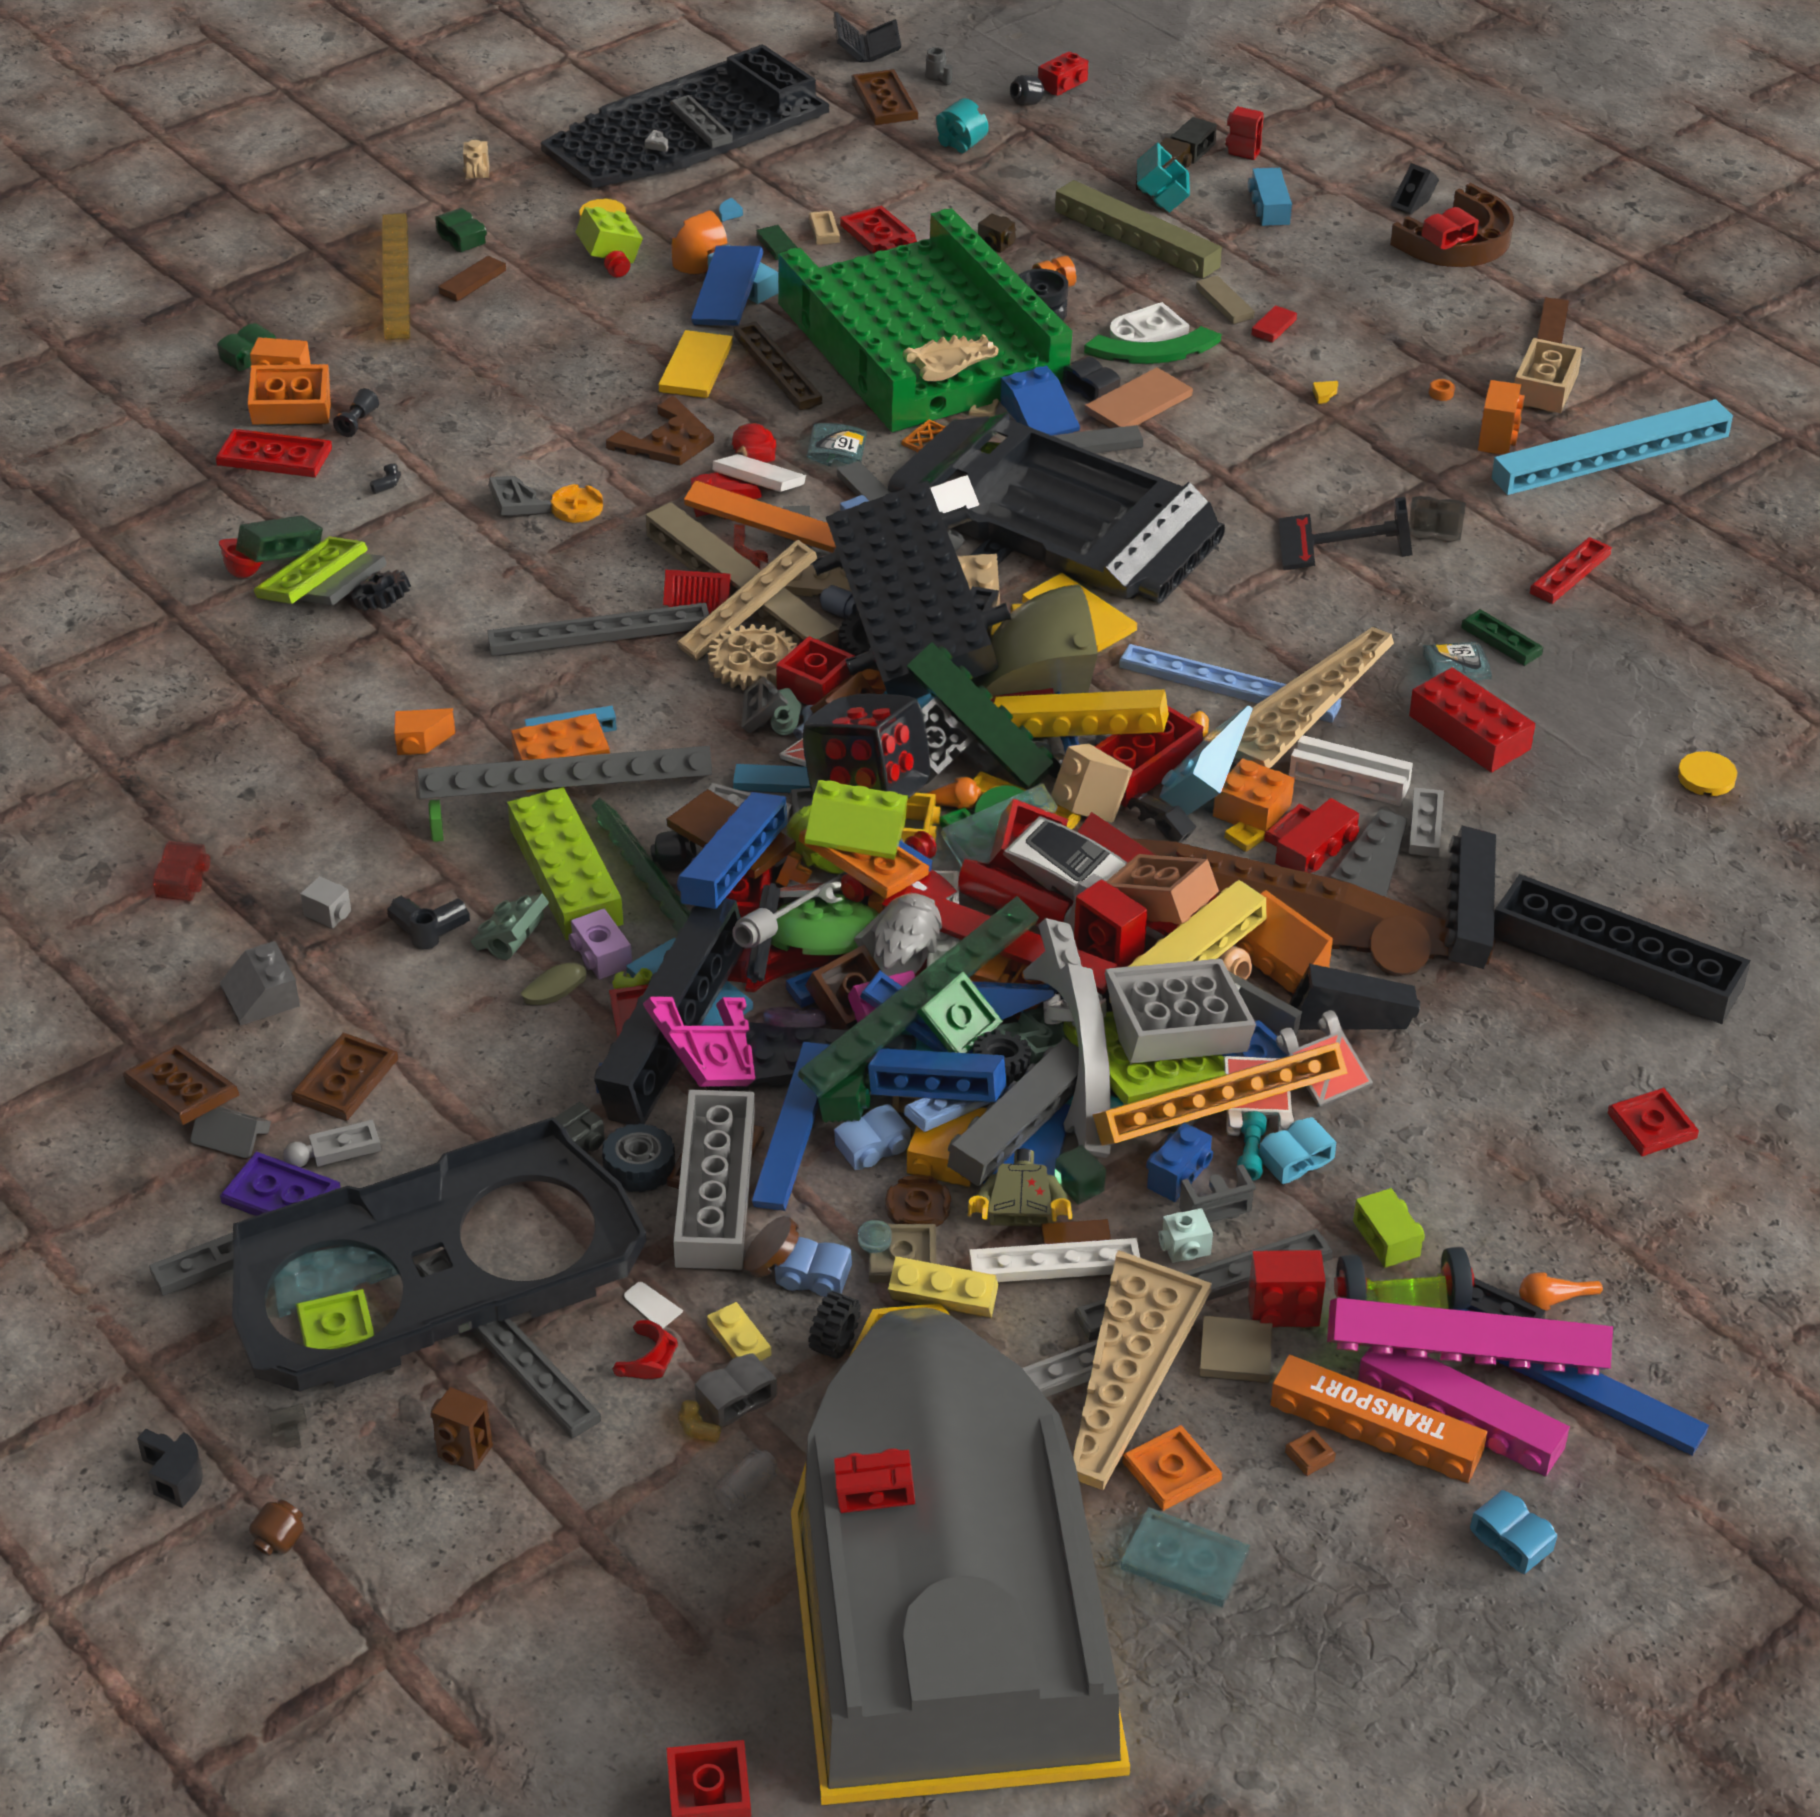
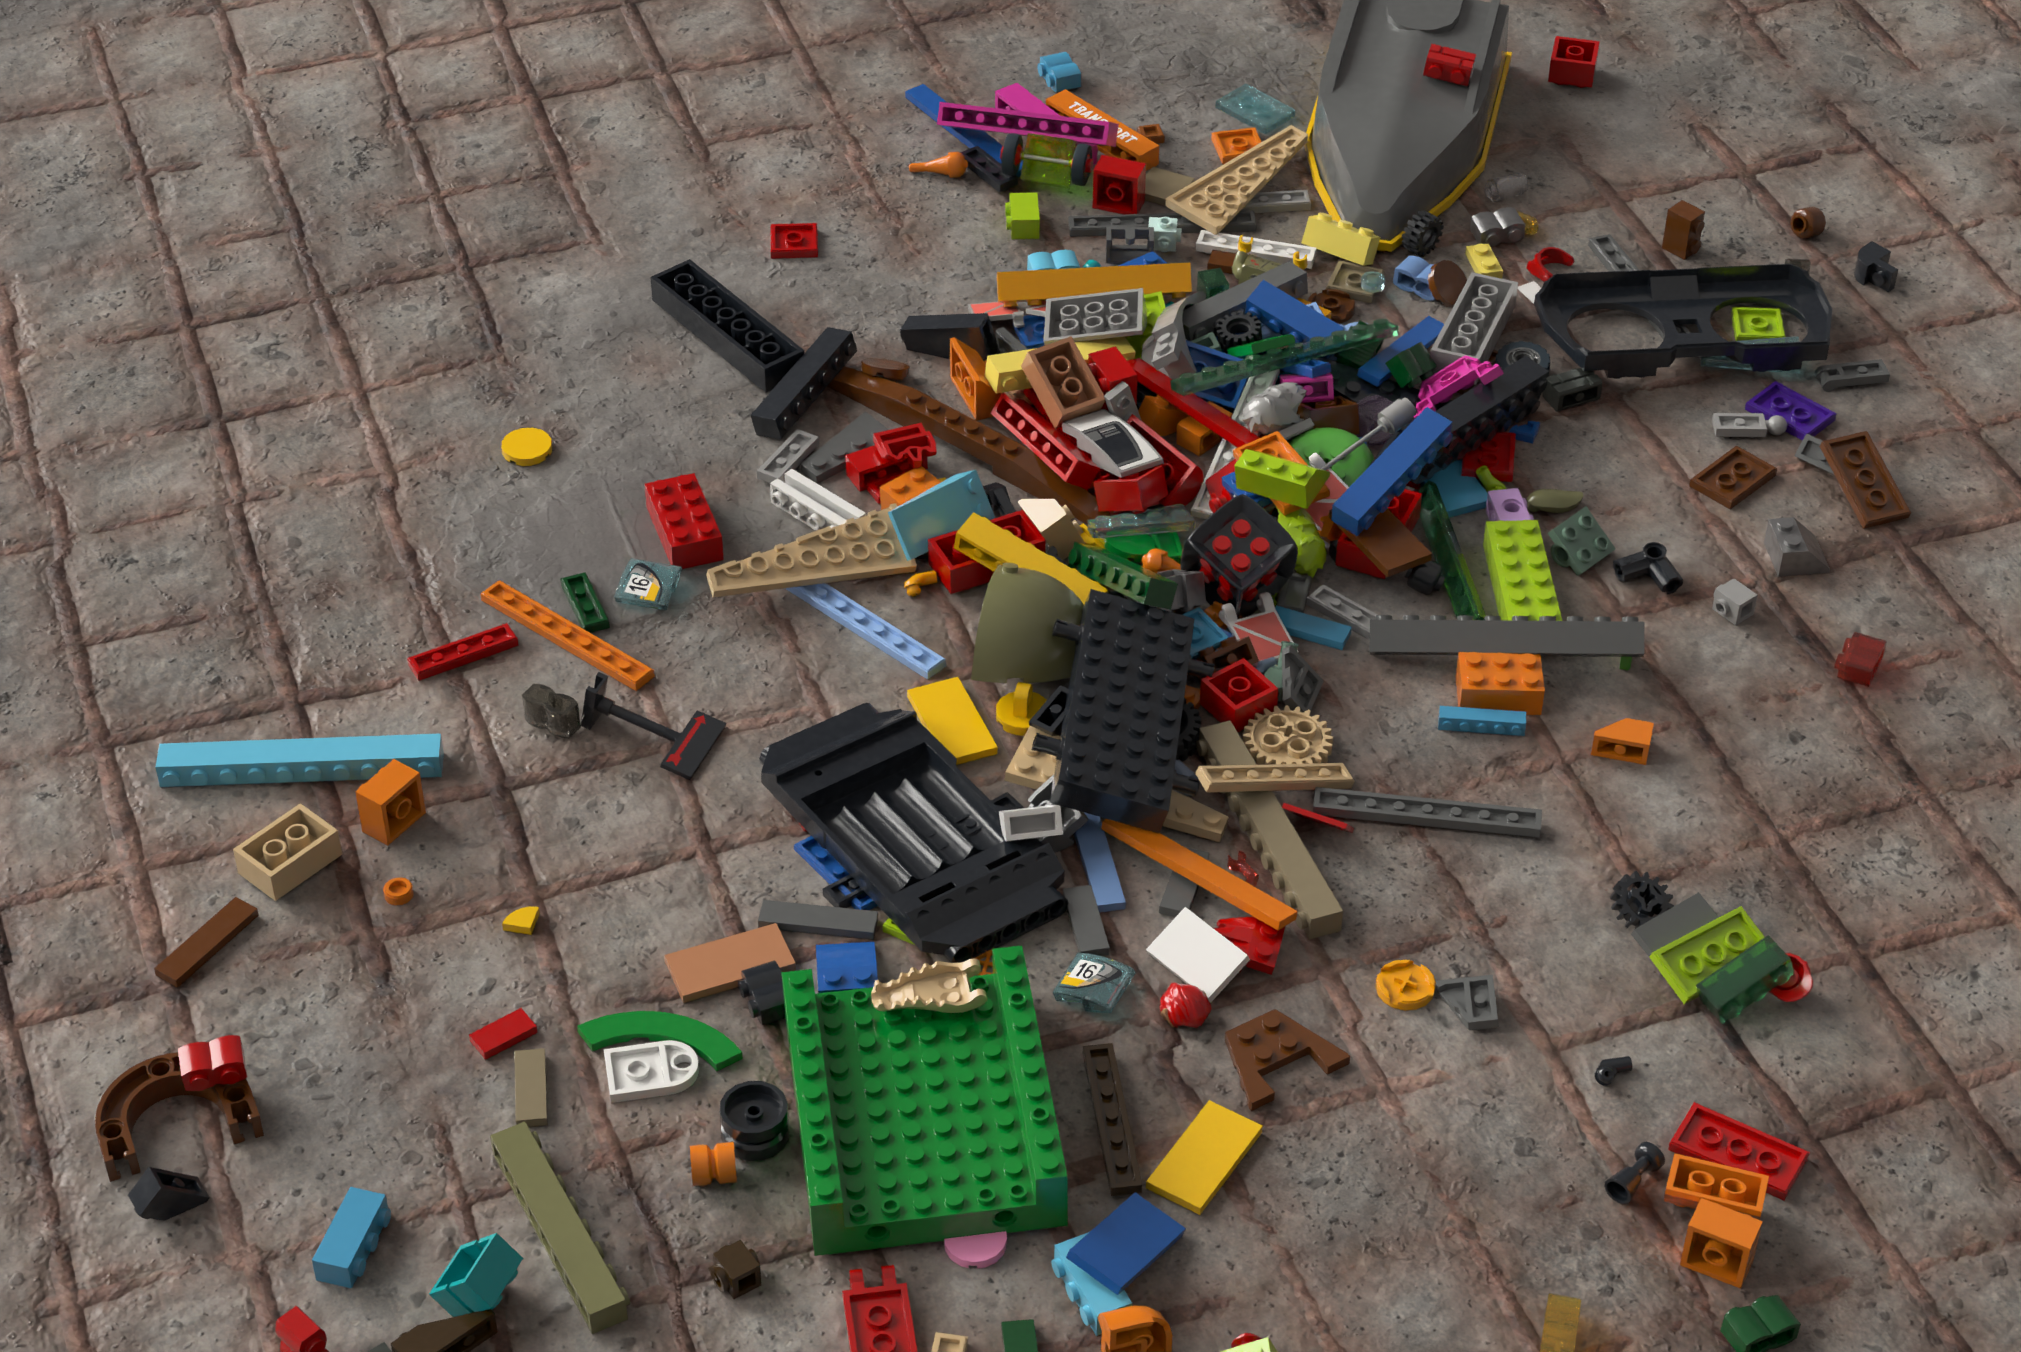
camera: 160 degrees left, 0 degrees up
none -> orange tile [481,580,655,691]
none -> red plate [873,423,937,469]
none -> dark green brick [1385,342,1437,389]

